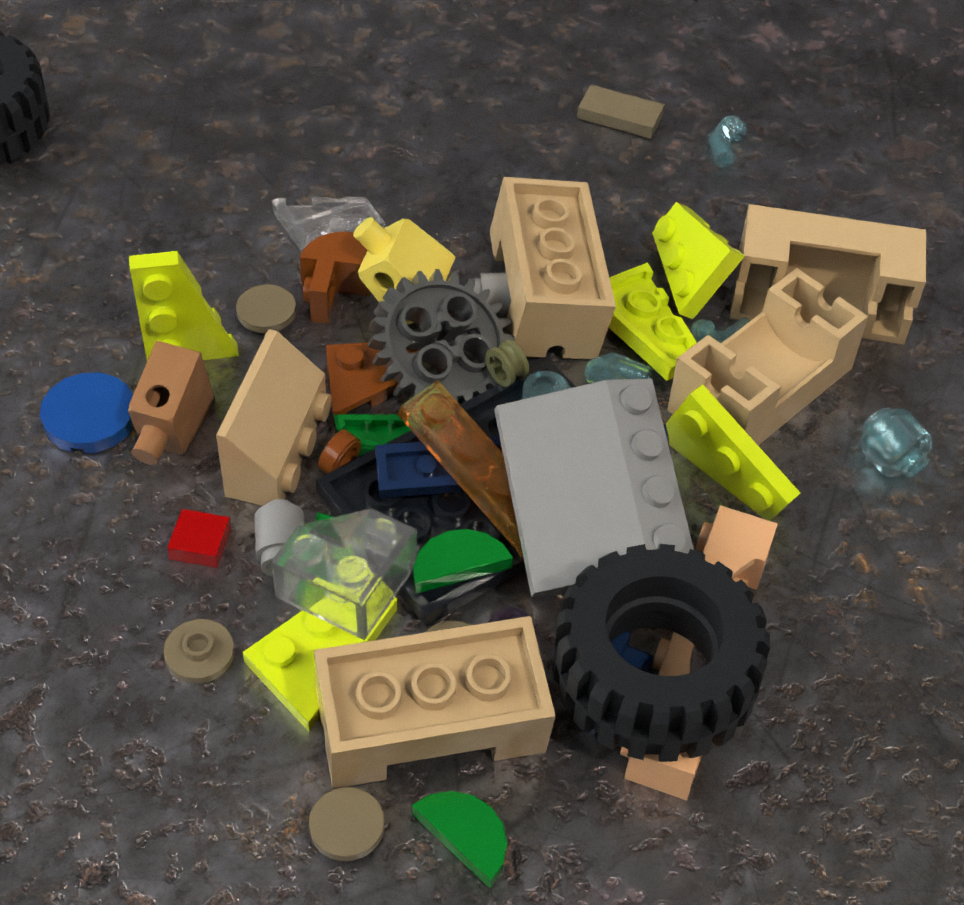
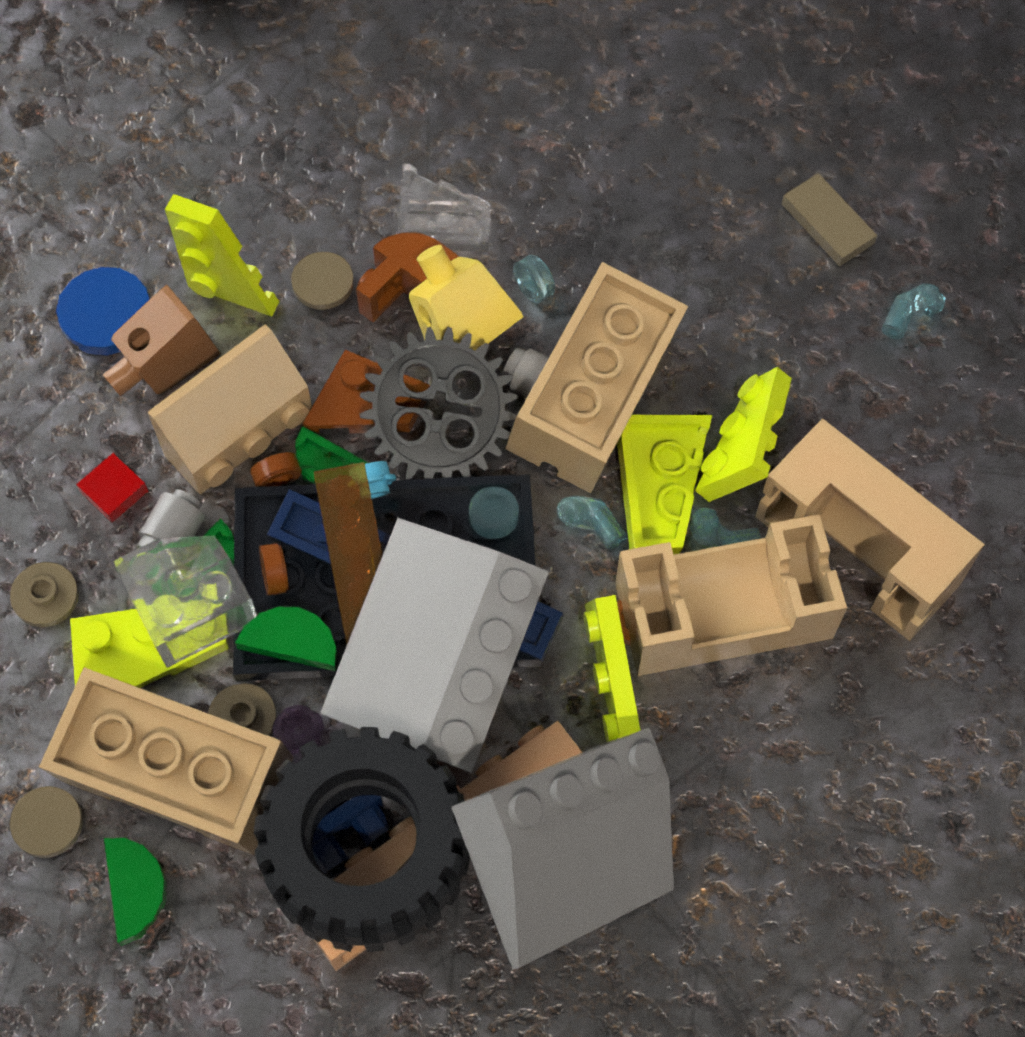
camera: 35 degrees right, 15 degrees up
olive bush [485,339,529,387] -> none
clear light blue head [860,407,933,478] -> none
none -> dark orange tile [259,543,288,596]
none -> light grey slope [451,727,674,970]
none -> clear light blue tile [513,255,555,304]

